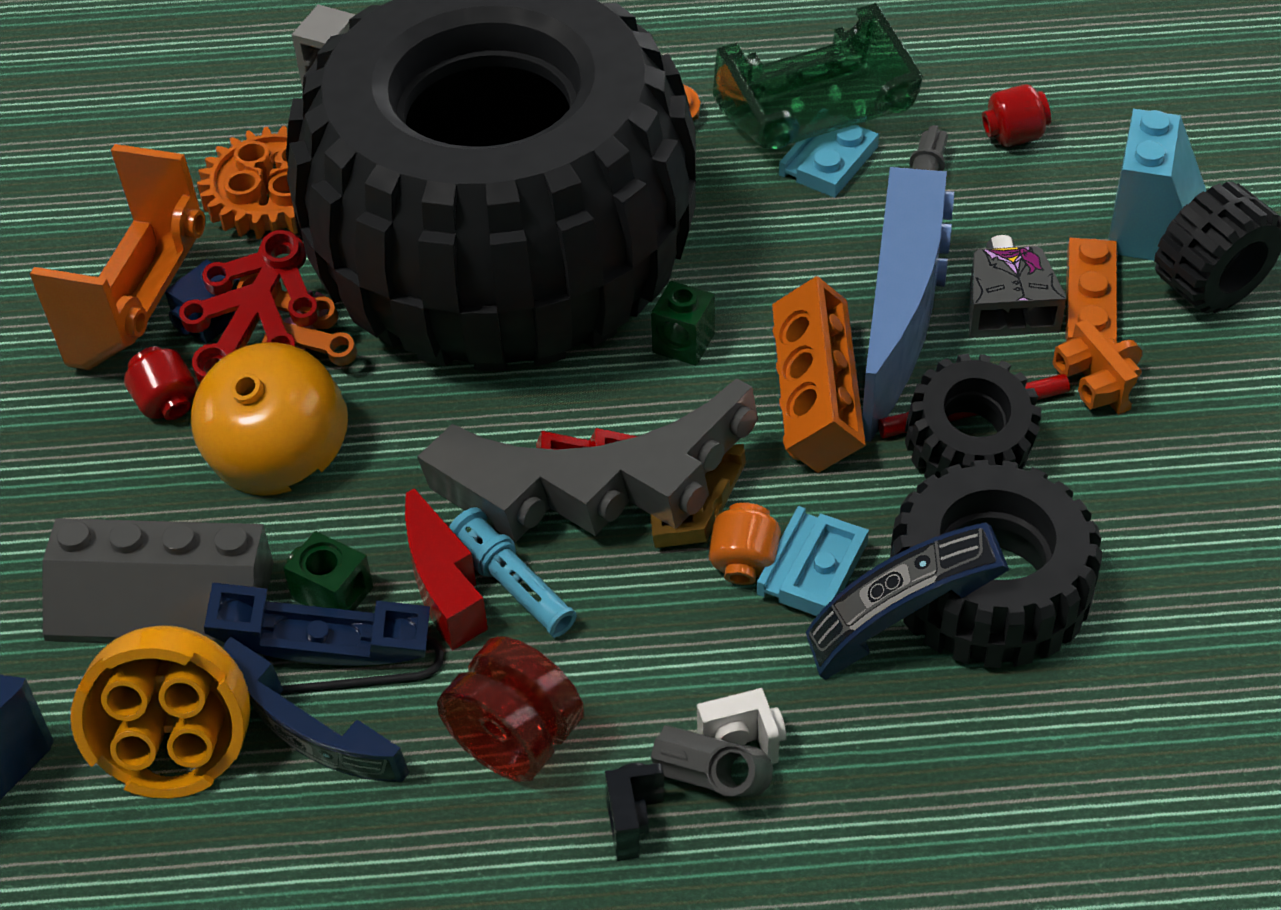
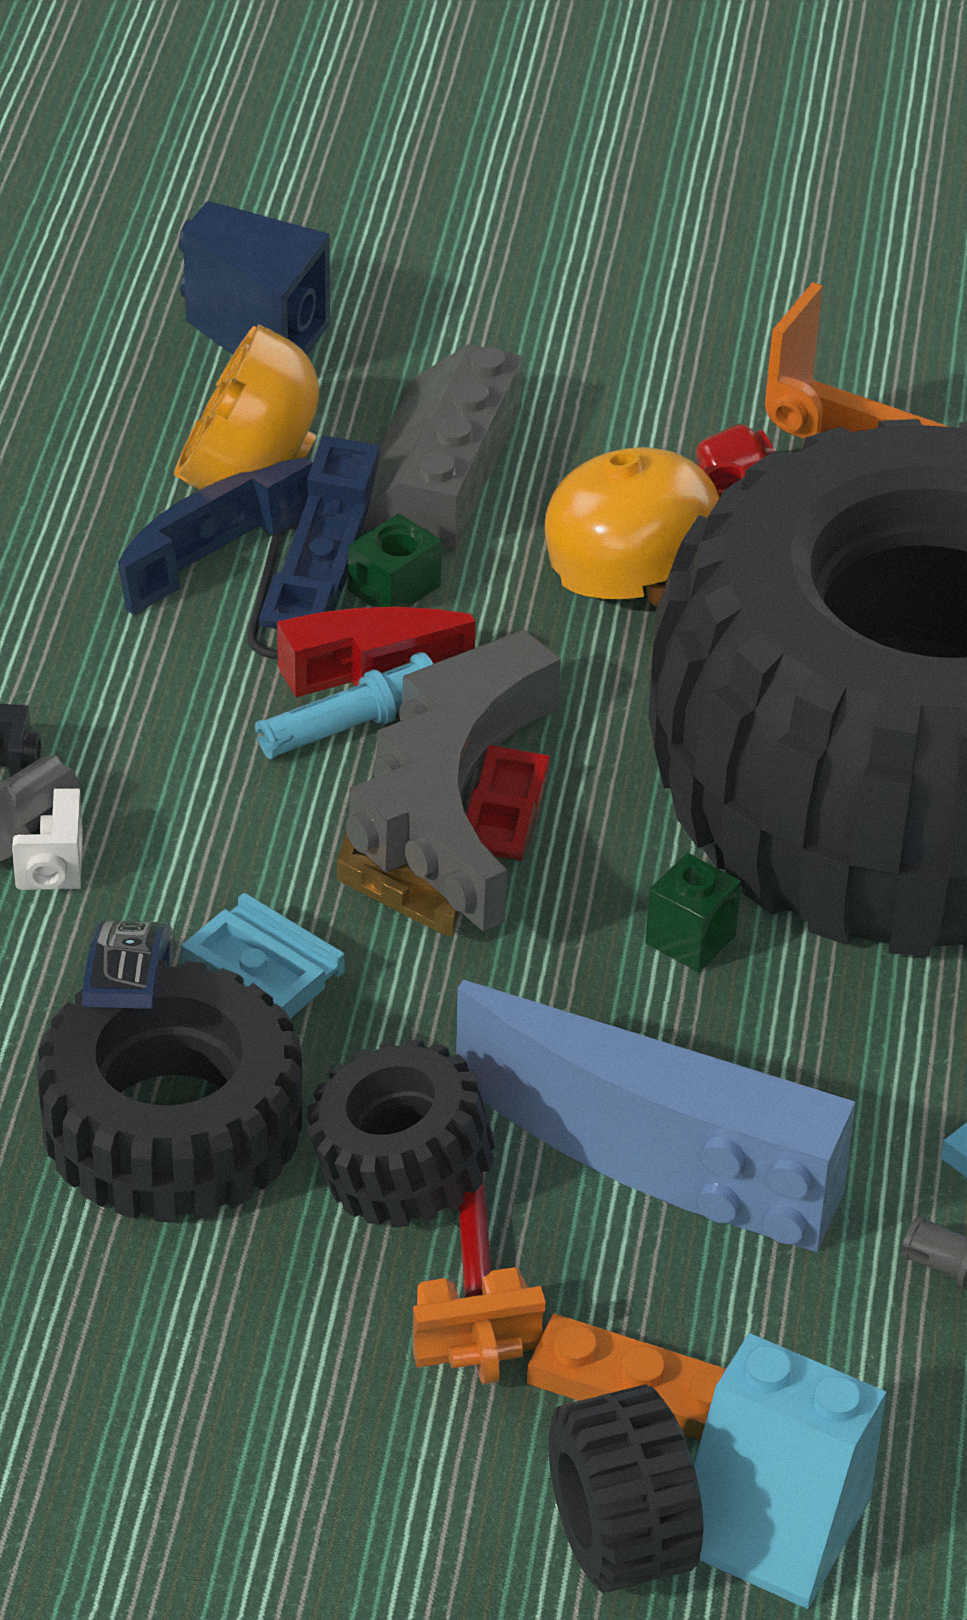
camera: 100 degrees right, 5 degrees down
clear red wheel [437,636,584,782] -> none
orange head [709,503,781,585] -> none
orange brick [772,276,866,473] -> none
dark grey torso [969,235,1066,338] -> none

